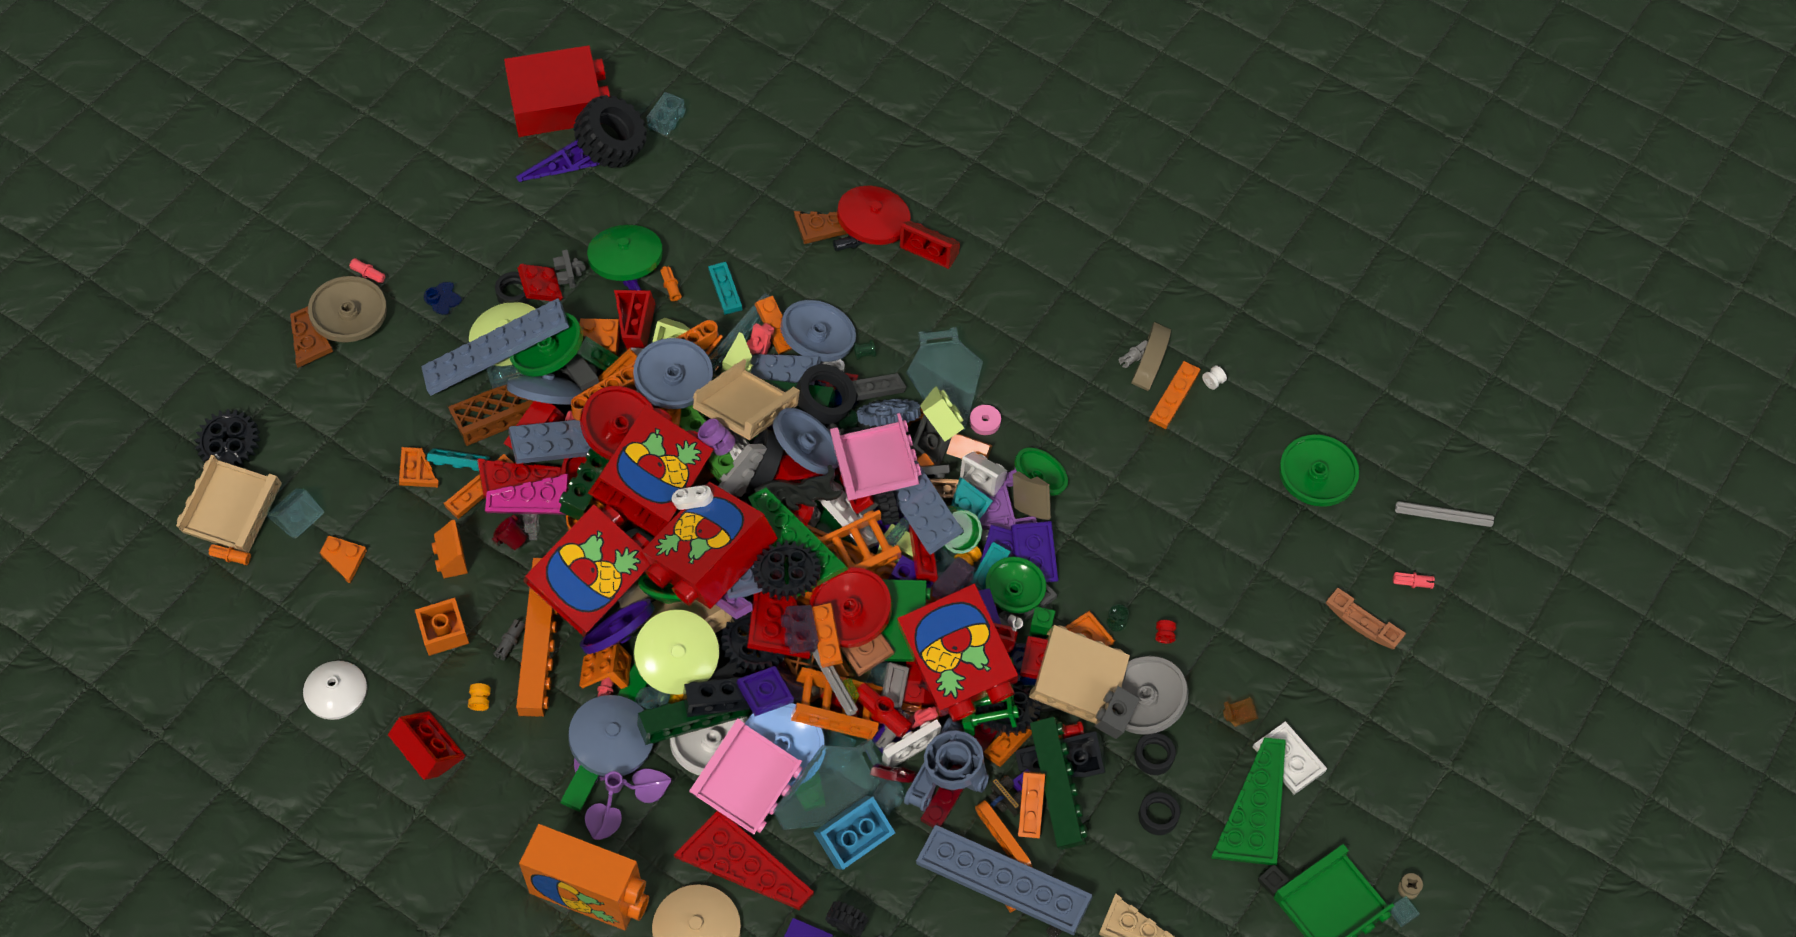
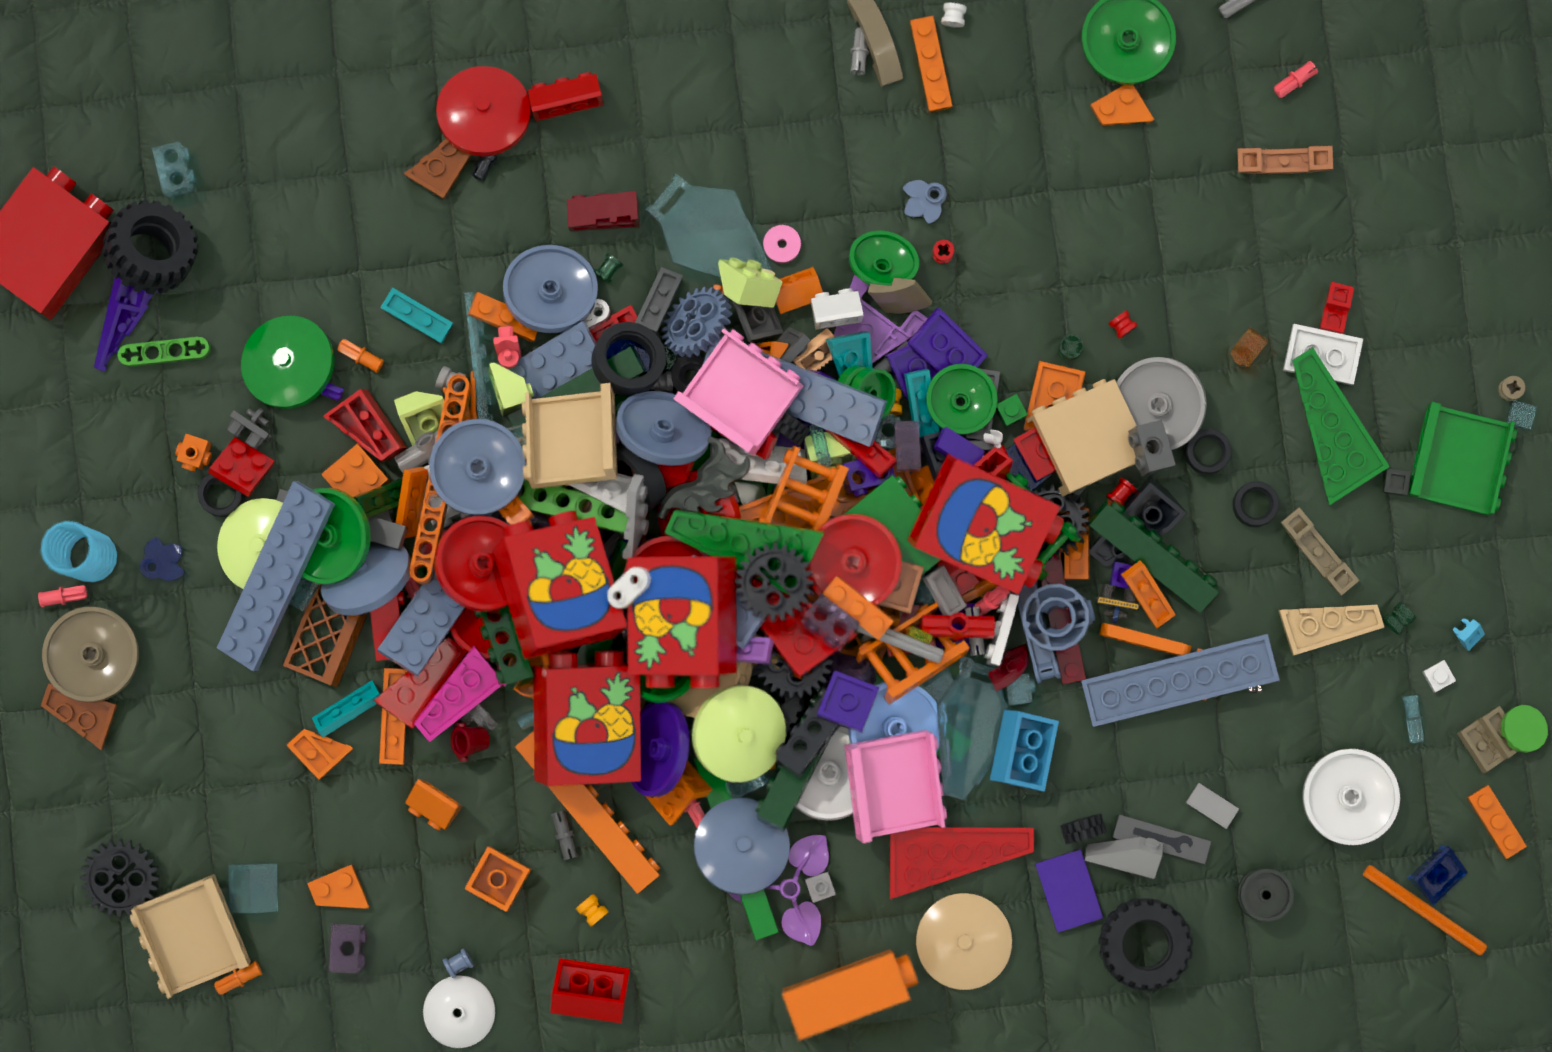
camera: 35 degrees left, 25 degrees up
medium lavender wheel [698,418,735,456] -> none
none -> medium azure piece [41,521,117,582]
none -> bright green beam [118,337,211,367]
none -> orange brick [175,434,212,472]
none -> clear purple brick [329,923,367,973]
none -> sand blue bush [443,948,474,978]
none -> dark red wedge [567,191,640,231]
none -> light grey brick [805,871,836,903]
none -> sand blue plate [903,180,946,224]
none -> red bush [933,240,954,264]
none -> orange wing [1090,85,1154,126]
none -> dark tan slope [1280,507,1360,596]
none -> red slope [1319,282,1354,334]

